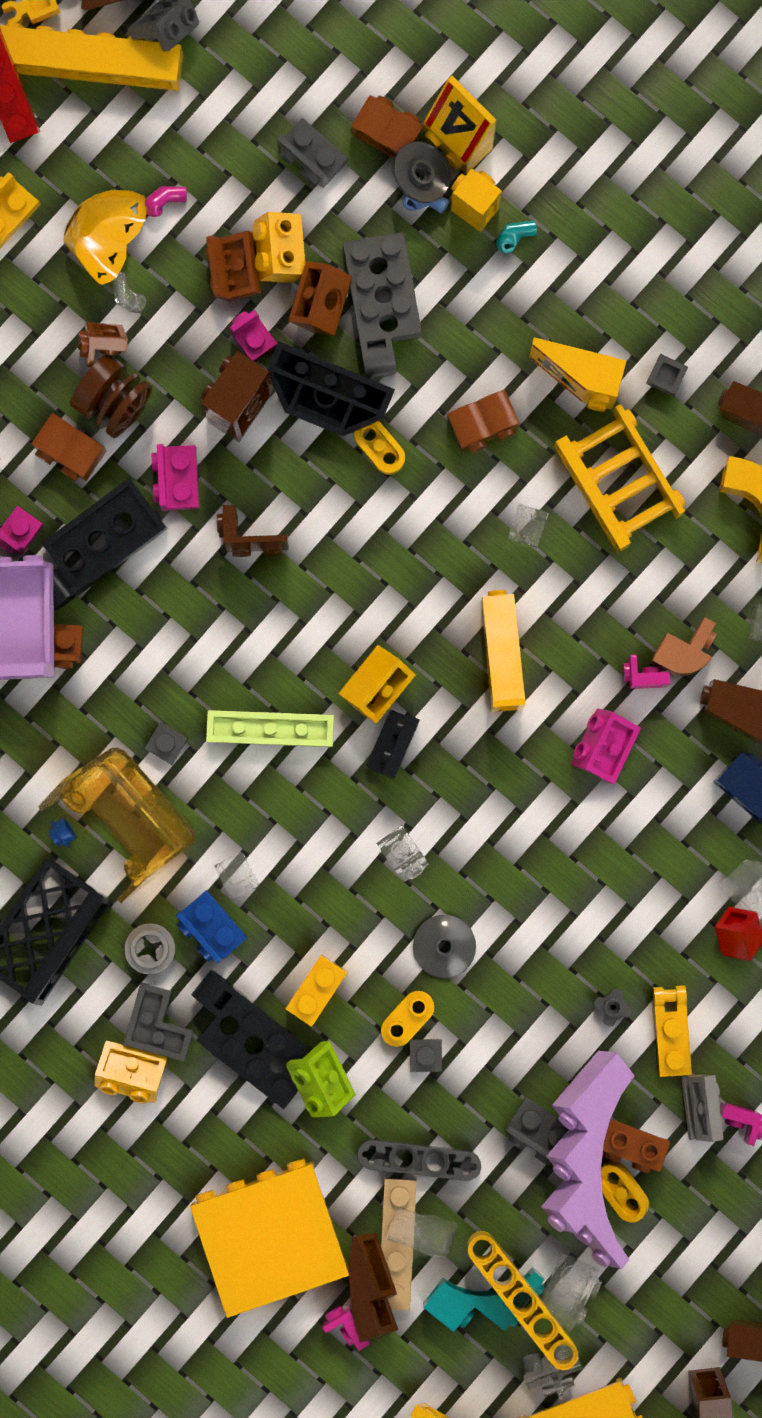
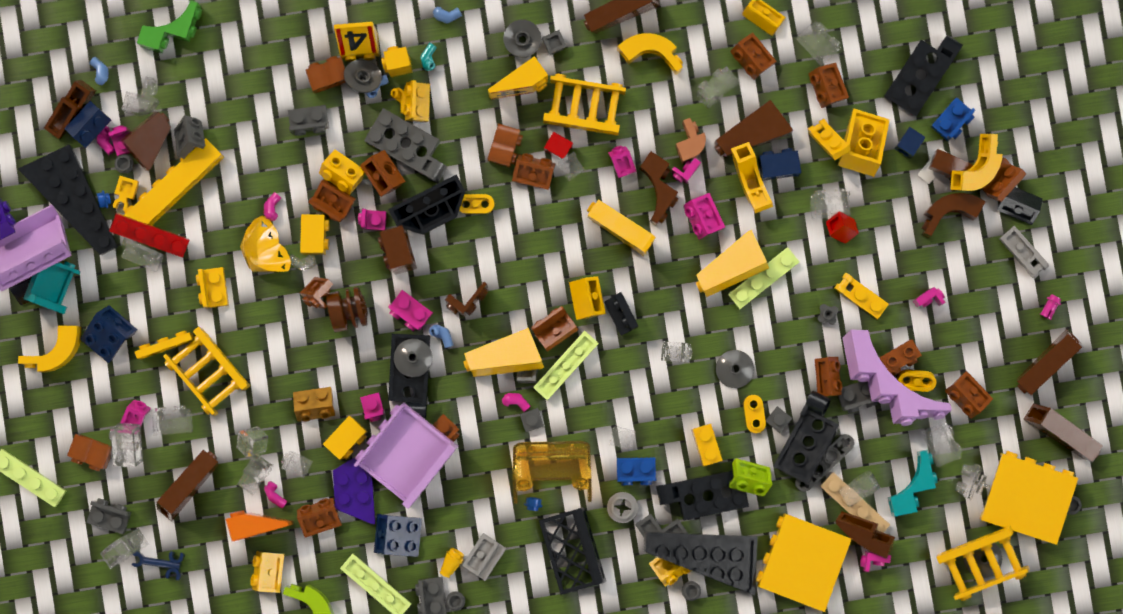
camera: 50 degrees left, 0 degrees up
dark orange brick [31,413,107,482] -> none
yellow beam [467,1231,578,1370] -> none
light grey plate [681,1074,724,1142] -> none
none -> yellow brick [300,214,330,255]
none -> yellow arm [391,88,406,114]
none -> dark grey dish [394,339,432,377]
none -> yellow bracket [403,80,430,123]
none -> medium blue arm [429,325,454,348]
none -> medium blue arm [433,7,462,23]
none -> yellow slope [463,328,544,377]
none -> dark pink arm [502,393,531,412]
none -> dark grey dish [503,20,541,58]
none -> dark orange bracket [512,153,556,190]
none -> dark grey plate [517,369,538,383]
none -> dark orange bracket [531,306,578,352]
none -> red panel [544,132,573,159]
none -> dark pink bracket [608,146,636,178]
none -> reddish brown arch [639,151,679,226]
none -> black wing [643,532,758,595]
none -> dark grey plate [682,581,701,601]
none -> yellow slope [696,230,769,297]
none -> yellowish green plate [728,247,799,310]
none -> yellow arch [731,142,773,213]
none -> black hinge [773,390,840,485]
none -> dark orange bracket [815,357,842,396]
none -> dark orange bracket [945,371,993,418]

